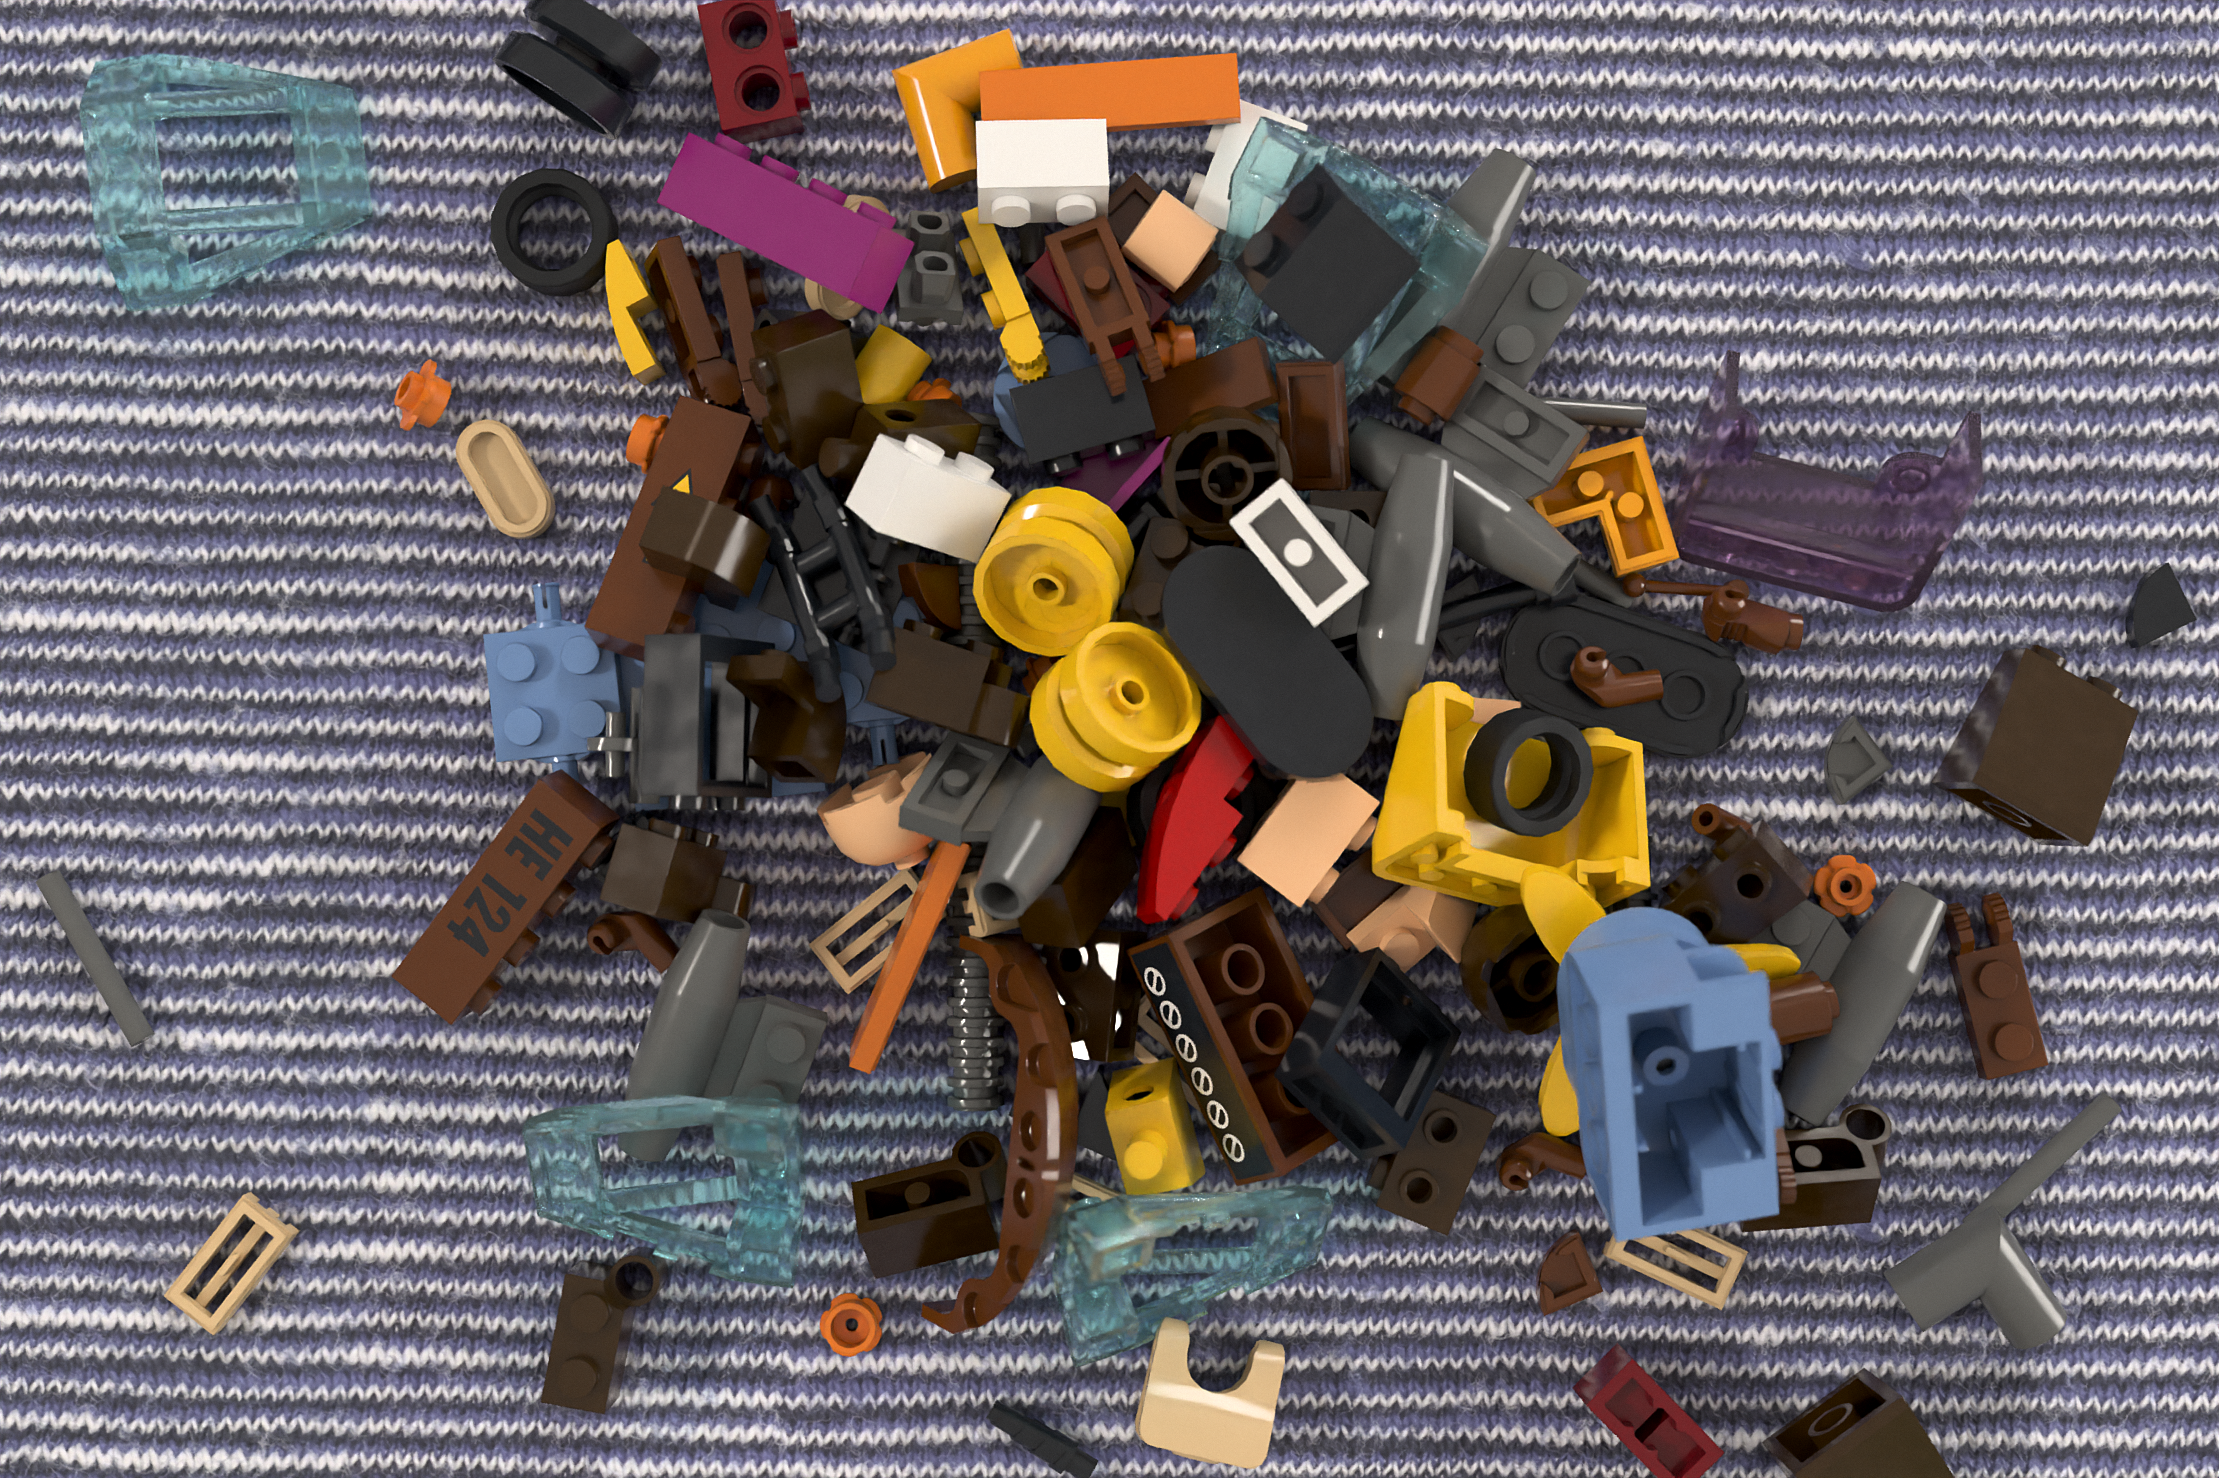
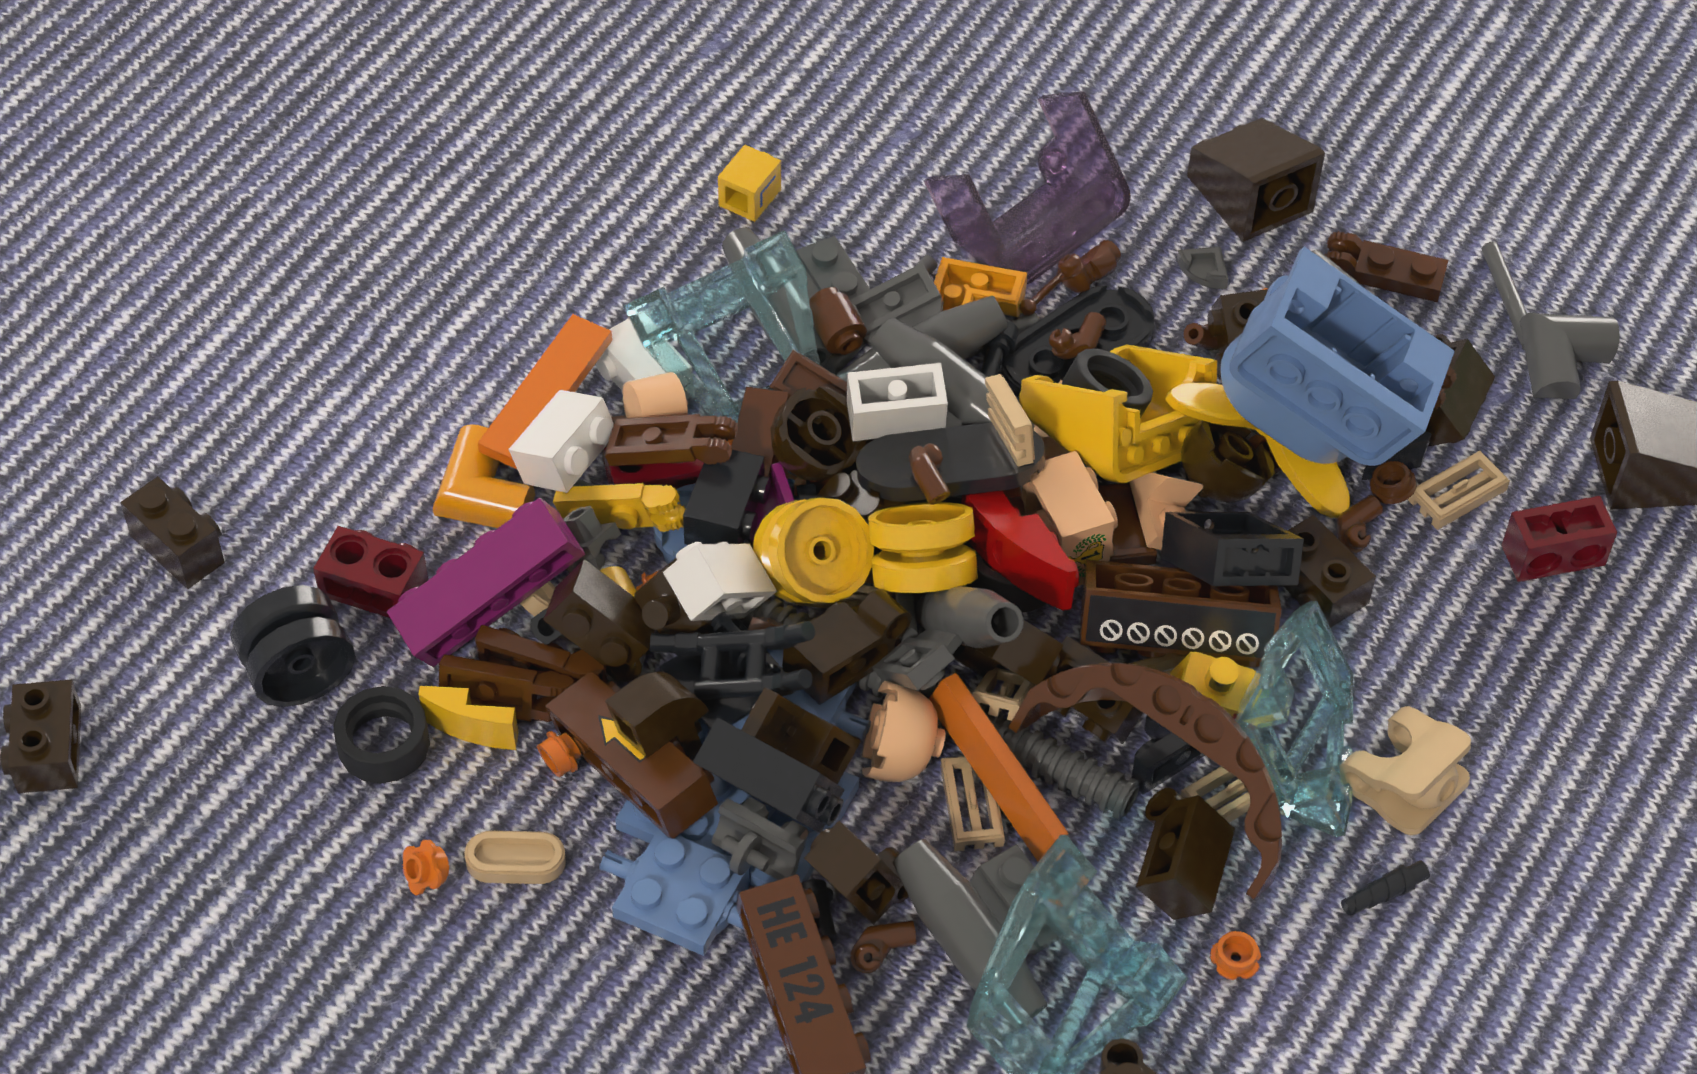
camera: 60 degrees left, 35 degrees down
clear light blue windscreen [79,53,373,312] -> none
black slope [1233,161,1423,365] -> none
reddish brown tile [1536,1229,1603,1316] -> none
black tile [2125,562,2197,648] -> none
none -> yellow brick [718,144,781,222]
none -> reddish brown arm [909,443,951,505]
none -> tan tile [985,374,1035,467]

